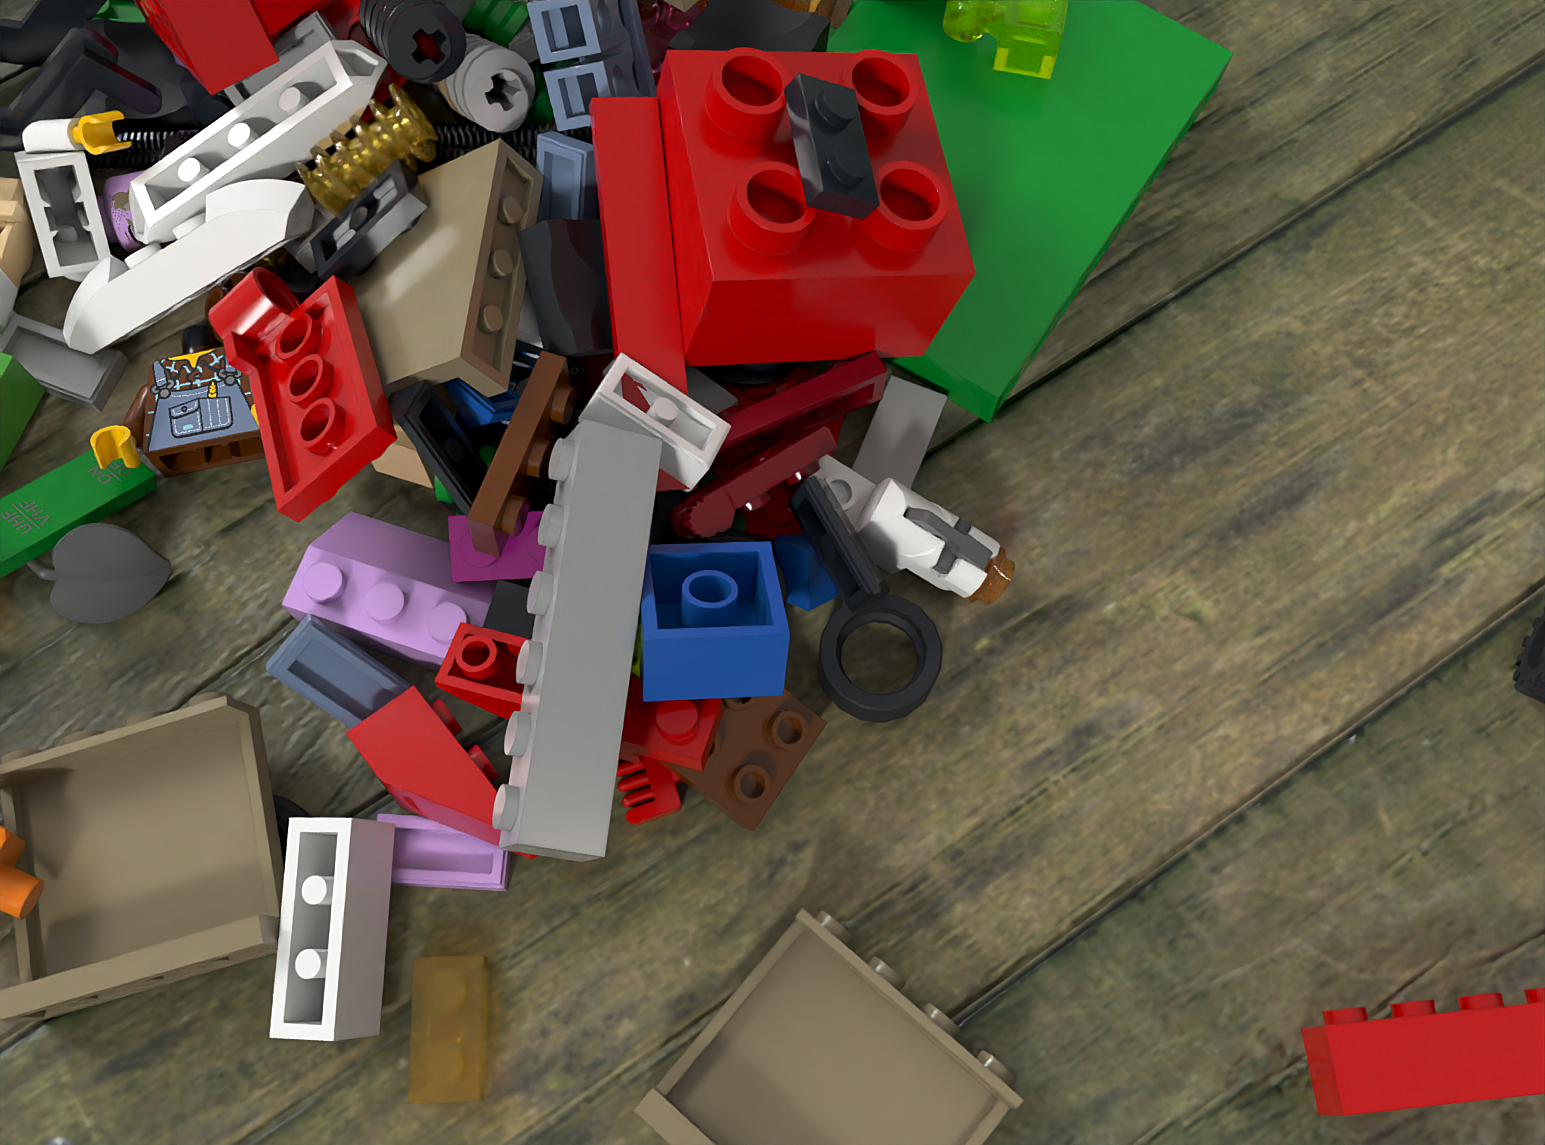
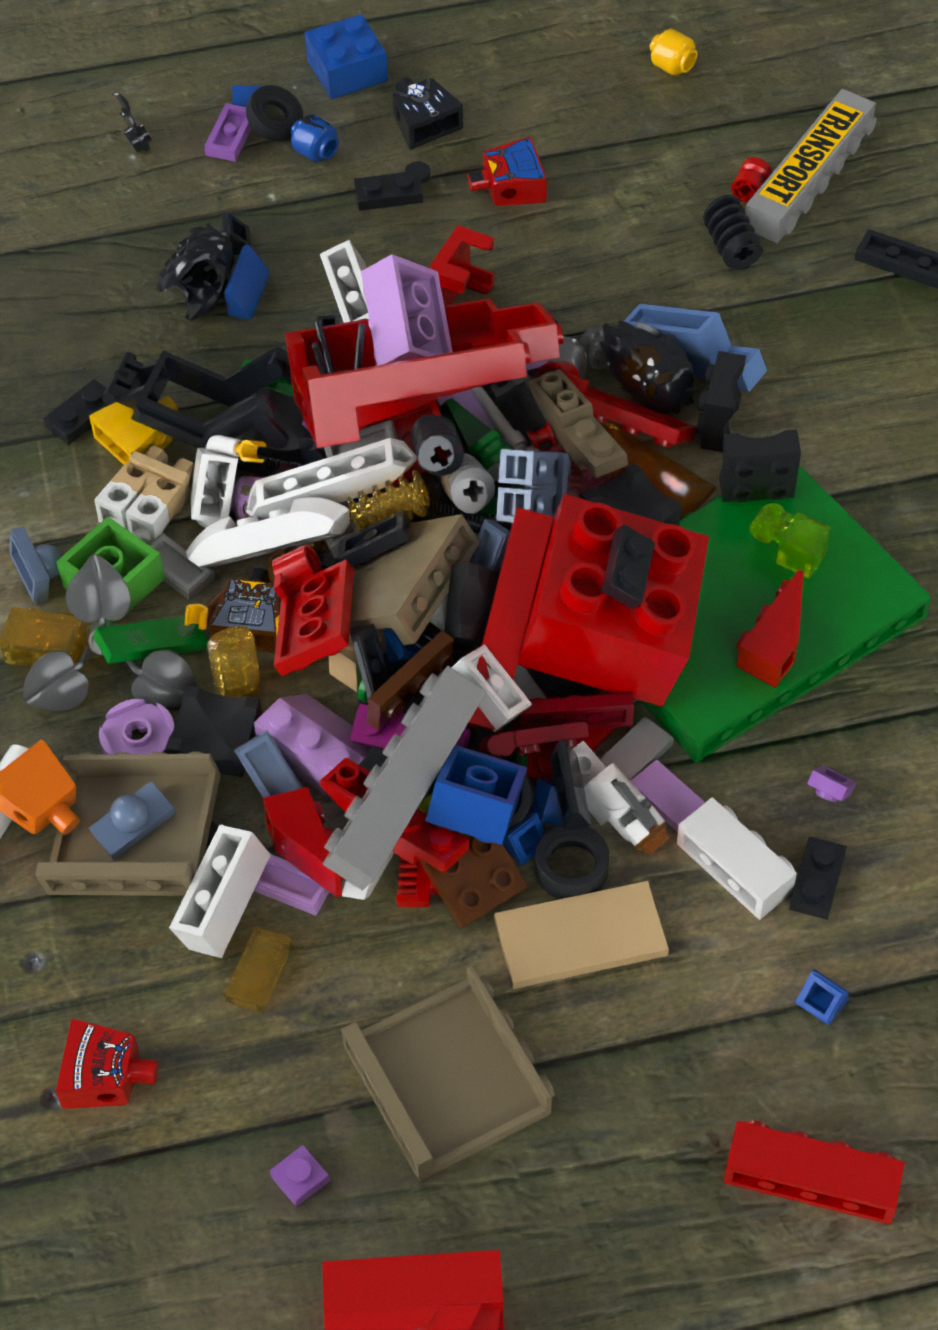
camera: 25 degrees right, 15 degrees down
none -> sand blue tile [89,781,176,860]
none -> lavender plate [99,699,175,755]
none -> black brick [166,685,262,777]
none -> clear yellow piece [207,626,261,697]
none -> tan tile [494,881,669,989]
none -> blue slope [502,812,546,866]
none -> lavender tile [630,759,705,832]
none -> white brick [677,797,797,920]
none -> red slope [736,569,804,688]
none -> black plate [789,836,847,920]
none -> blue slope [794,969,848,1025]
none -> medium lavender plate [807,765,857,802]

